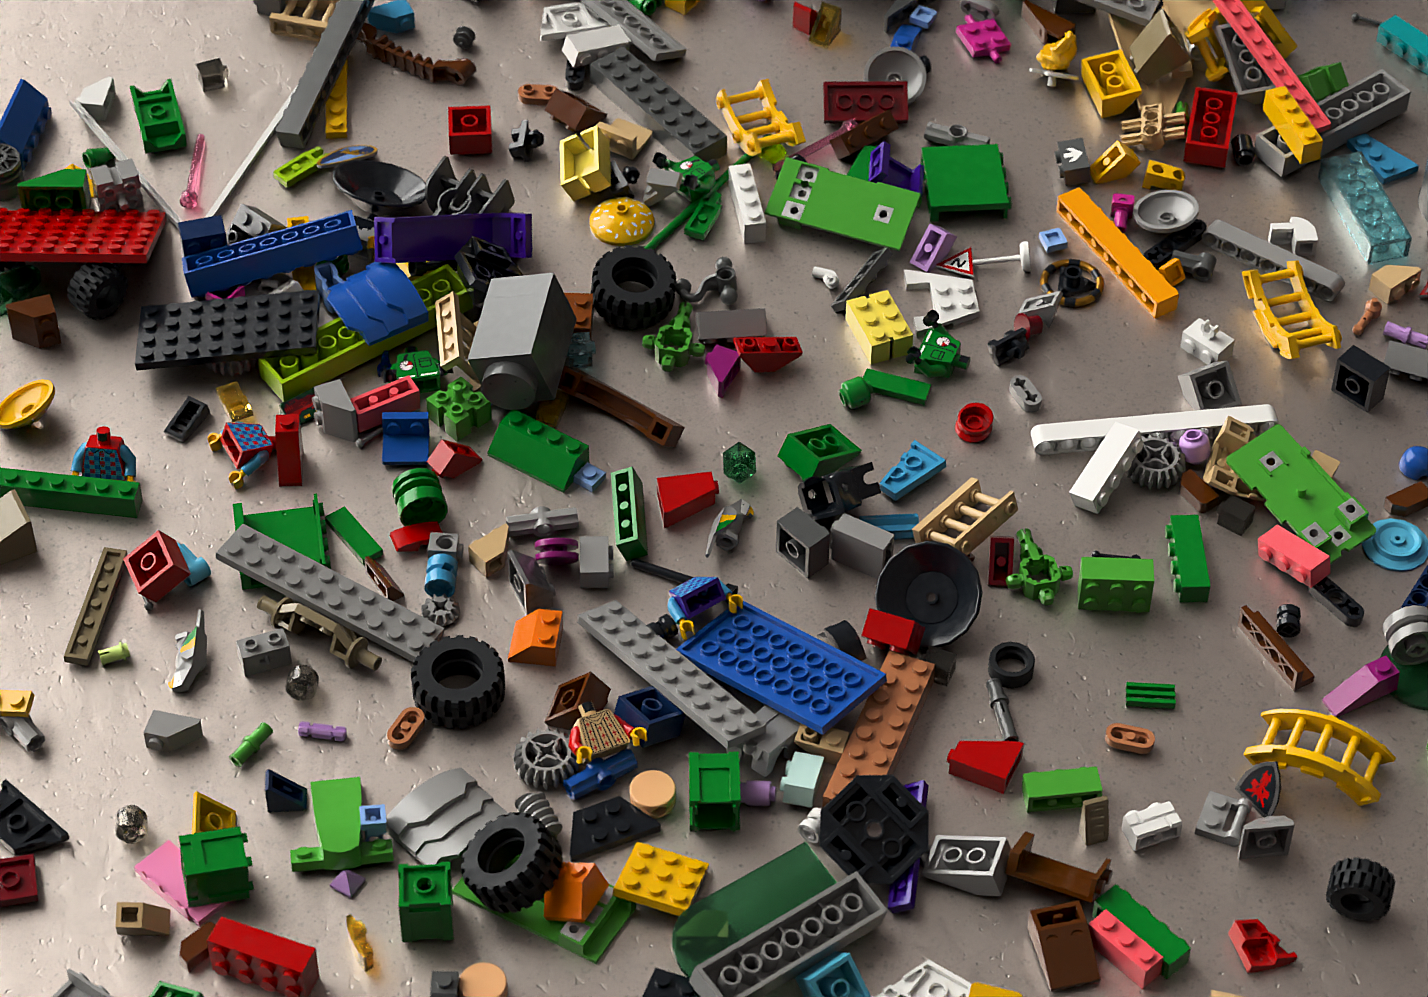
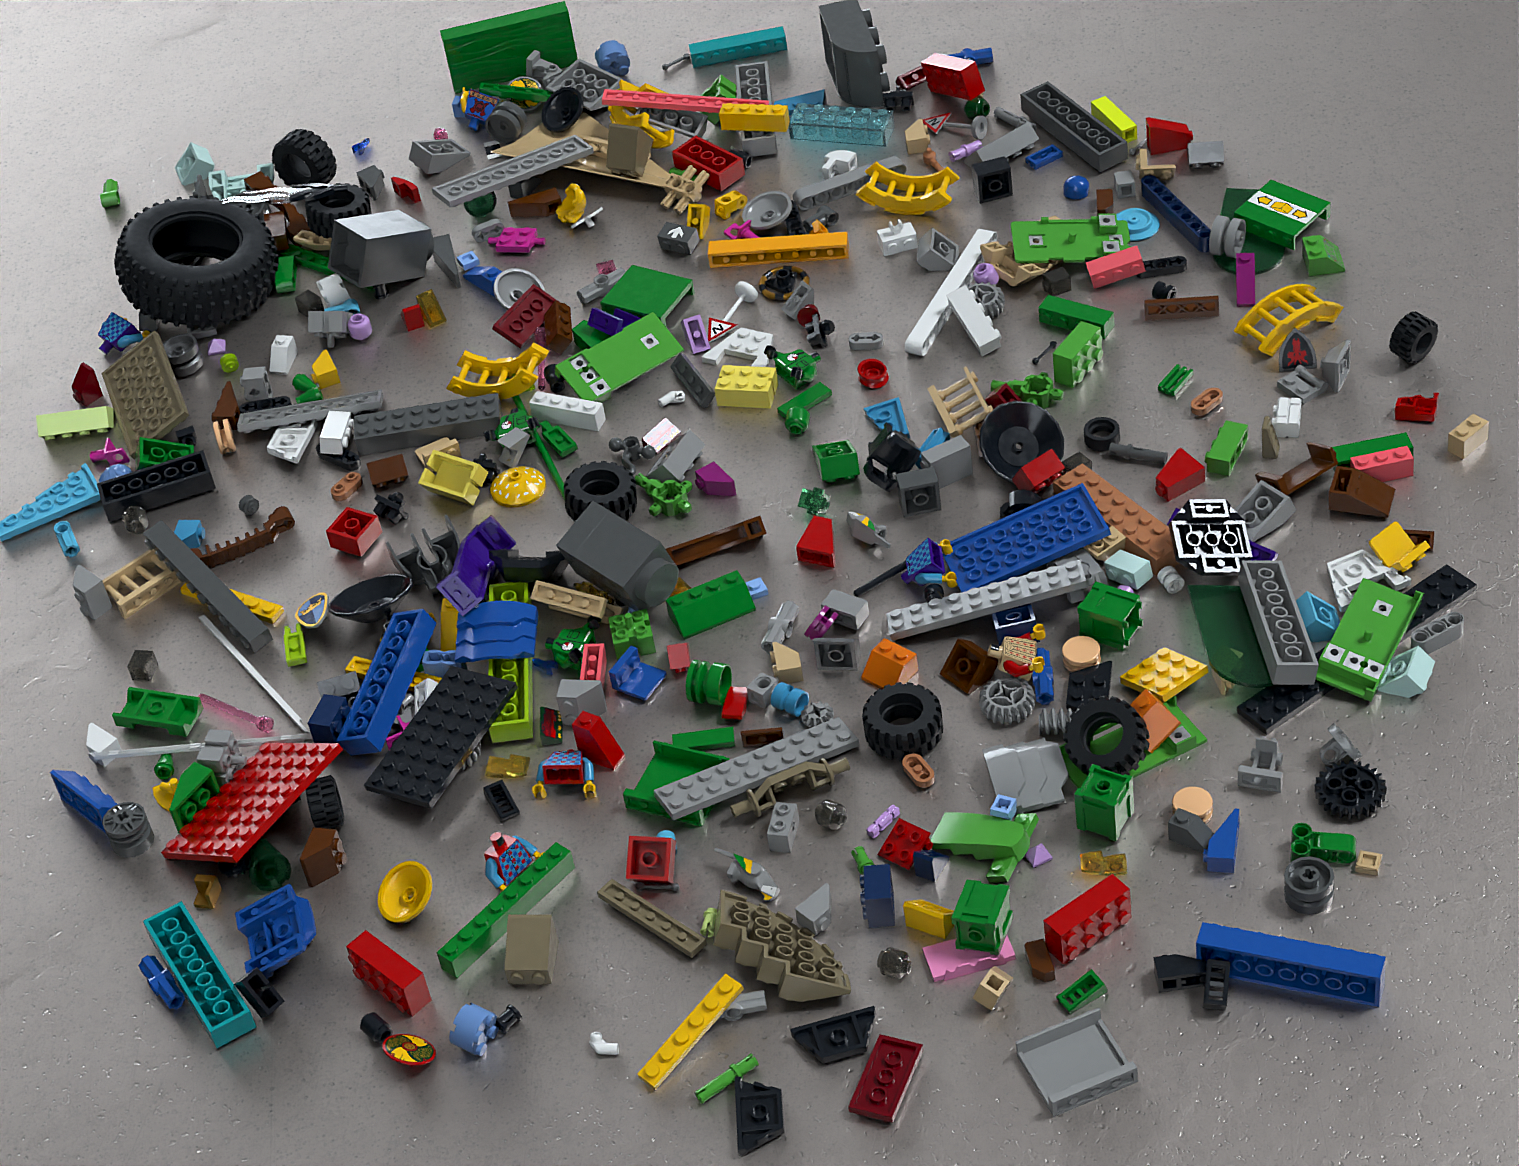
camera: 50 degrees left, 5 degrees down
light grey hinge [356,427,383,448] -> none
green brick [611,466,648,561] -> none
red slope [733,337,803,372] -> none
light blue plate [1039,228,1068,253] -> none
yellow slope [1081,49,1142,118] -> none
reddish brown piece [1180,469,1220,513] -> none
none -> clear pink plate [596,259,617,275]
none -> slope [642,418,681,455]
none -> dark tan brick [713,889,851,1002]
none -> dark blue brick [860,864,895,928]
none -> red hinge [877,818,933,870]

